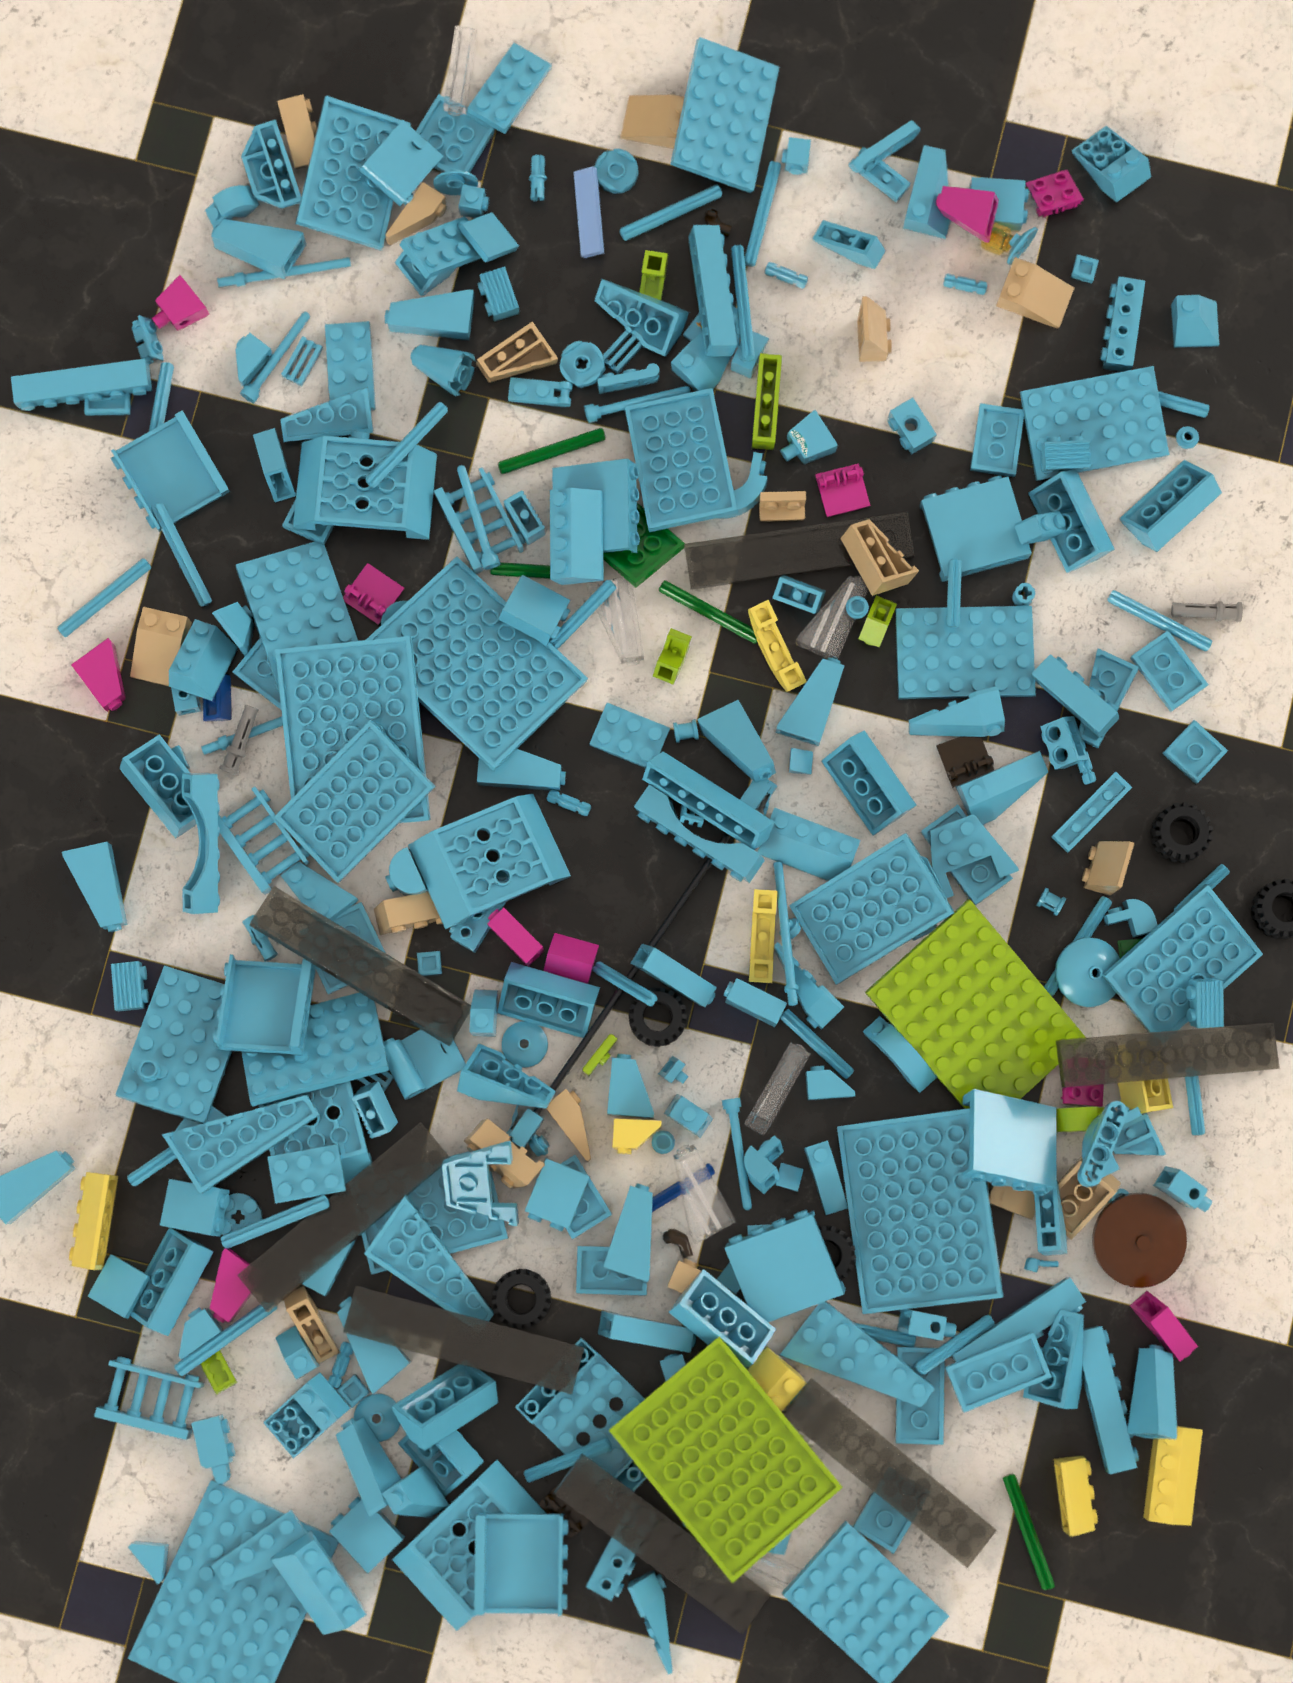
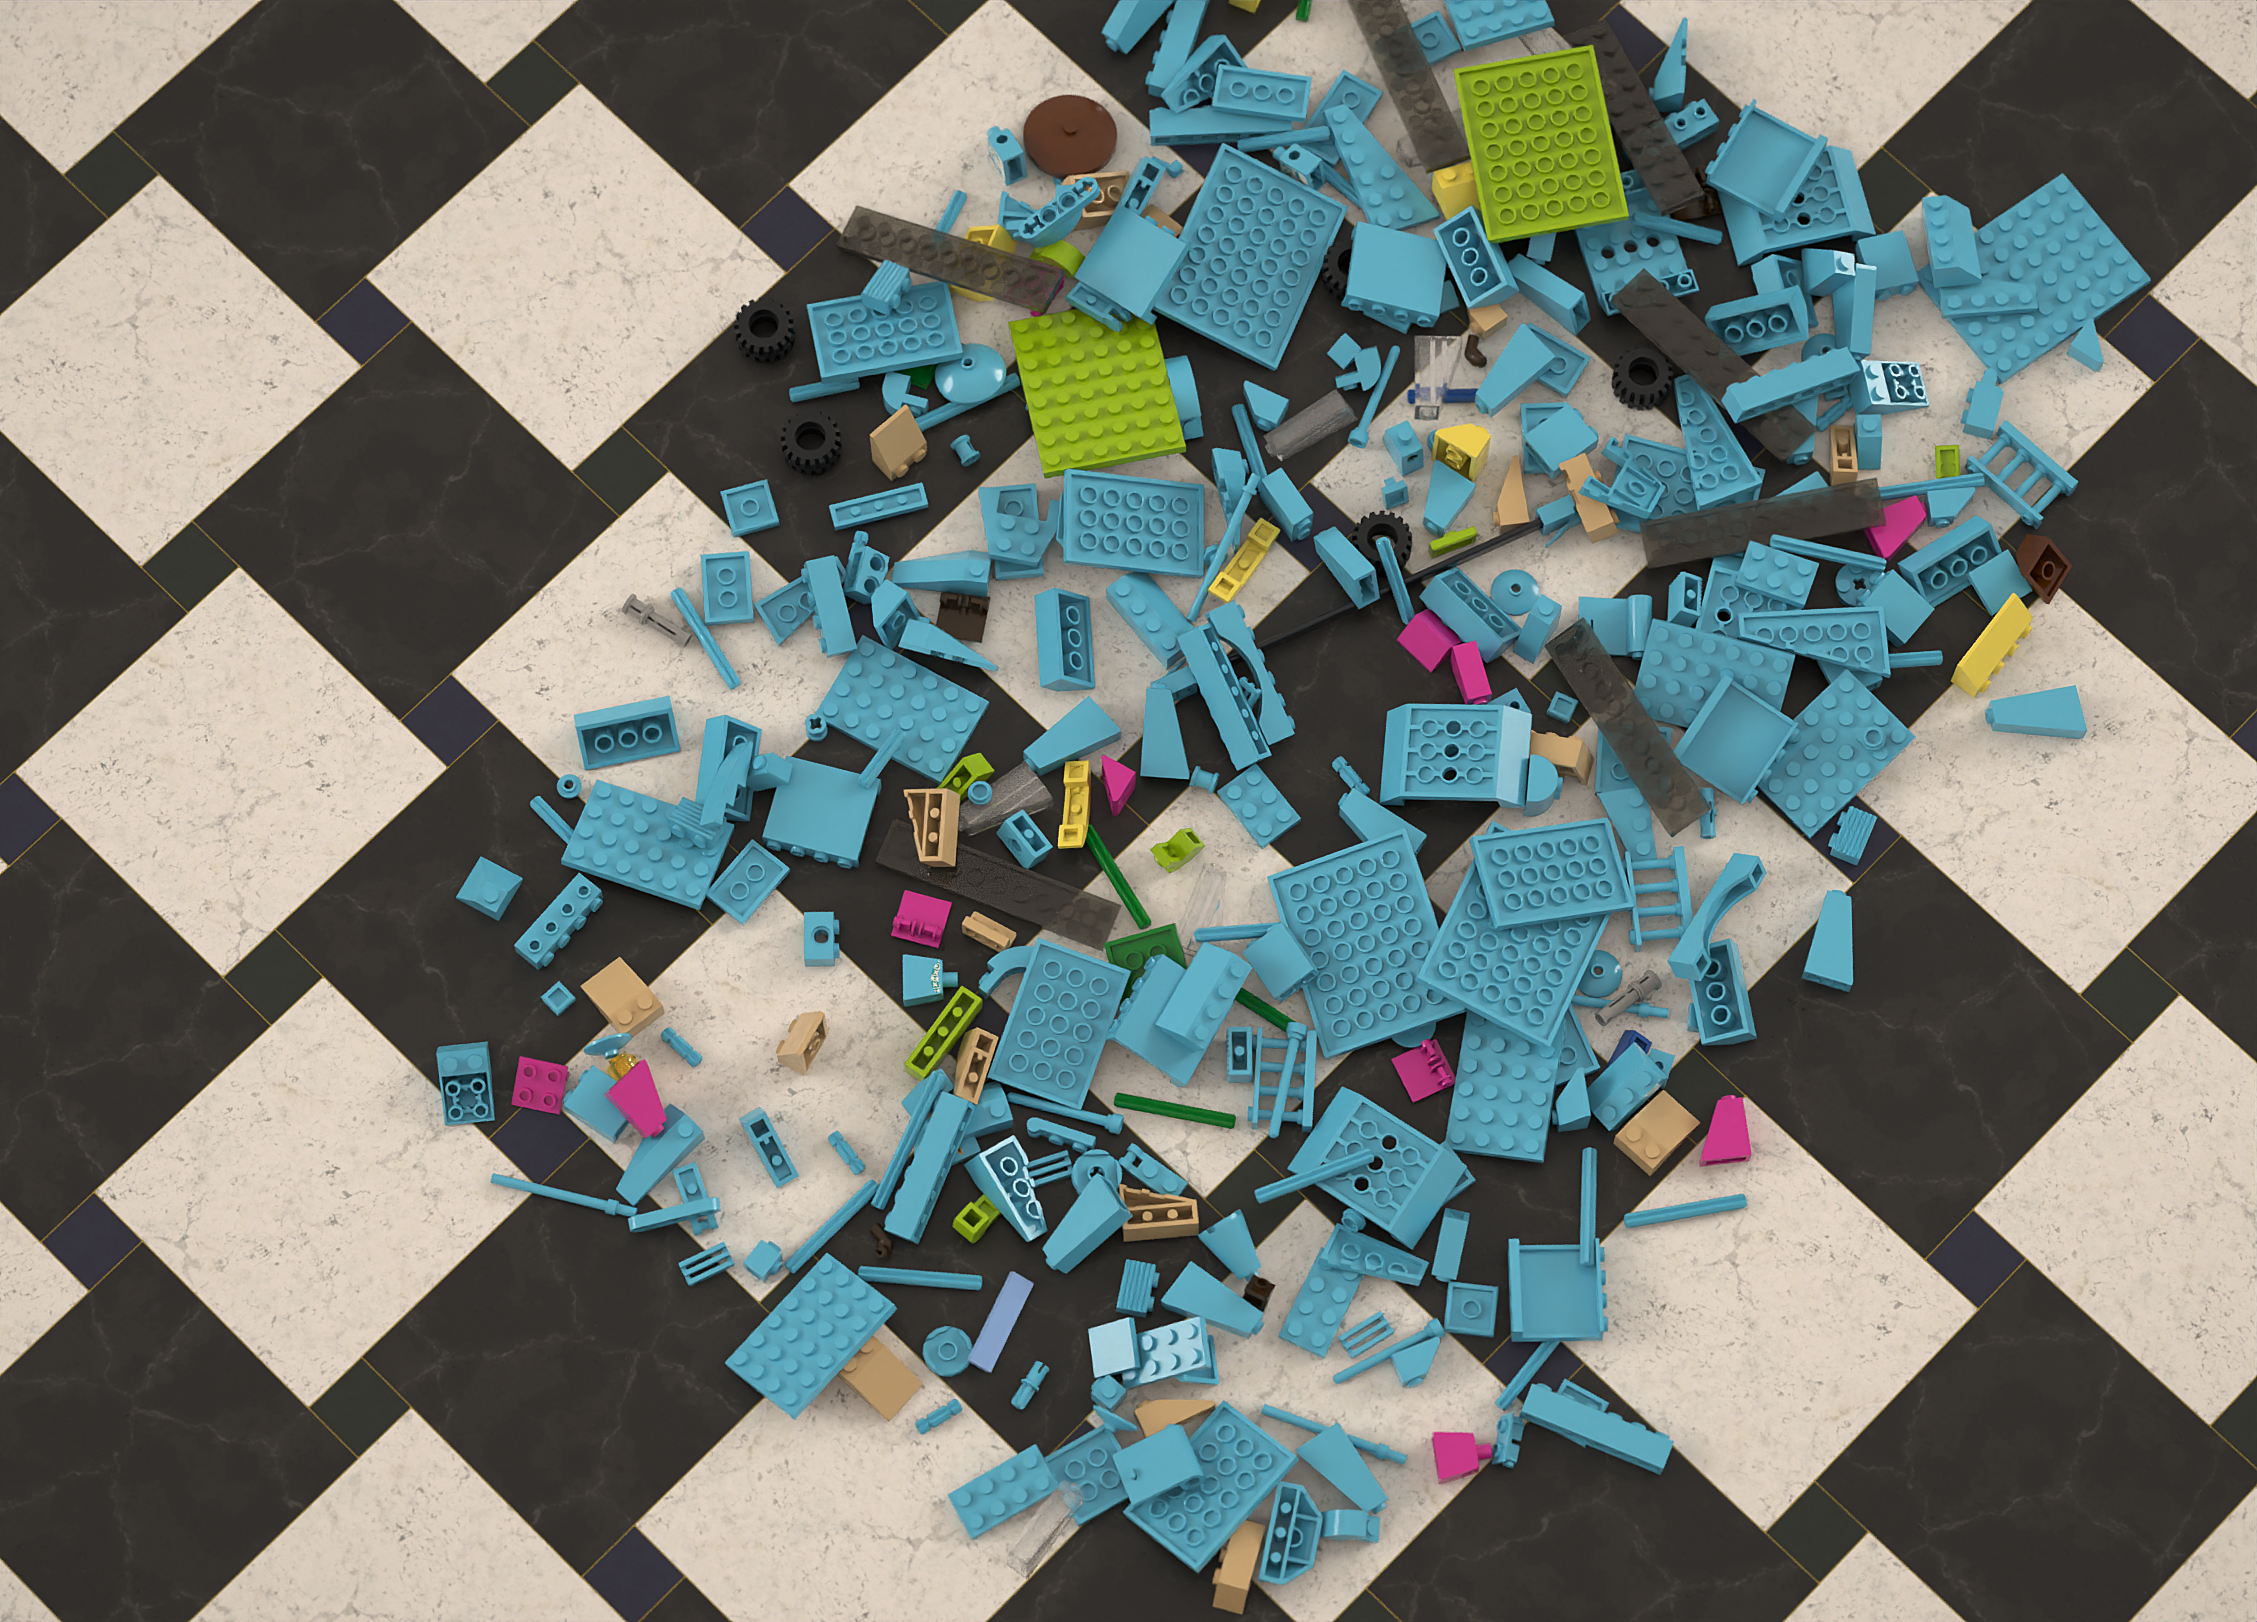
camera: 150 degrees left, 10 degrees down
medium azure wedge [457,1044,556,1109] -> none
medium azure plate [528,1134,549,1157] -> none
medium azure slope [789,748,813,775] -> none
medium azure slope [804,1141,848,1215] -> none
dark pink slope [1130,1291,1198,1362] -> none
none -> medium azure bar [491,1173,638,1217]
none -> medium azure tile [678,1242,735,1287]
none -> medium azure slope [699,741,753,830]
none -> medium azure slope [871,579,920,650]
none -> medium azure axle [915,1399,962,1434]
none -> tan slope [953,1027,999,1105]
none -> medium azure slope [1042,1173,1132,1274]
none -> medium azure hinge [1065,281,1132,332]
none -> dark pink slope [1101,755,1136,817]
none -> dark brown bracket [1242,1274,1276,1312]
none -> medium azure tile [1444,1281,1499,1338]
none -> medium azure dish [1577,950,1622,998]
none -> medium azure brick [1721,347,1861,423]
none -> reddish brown slope [2016,534,2073,604]

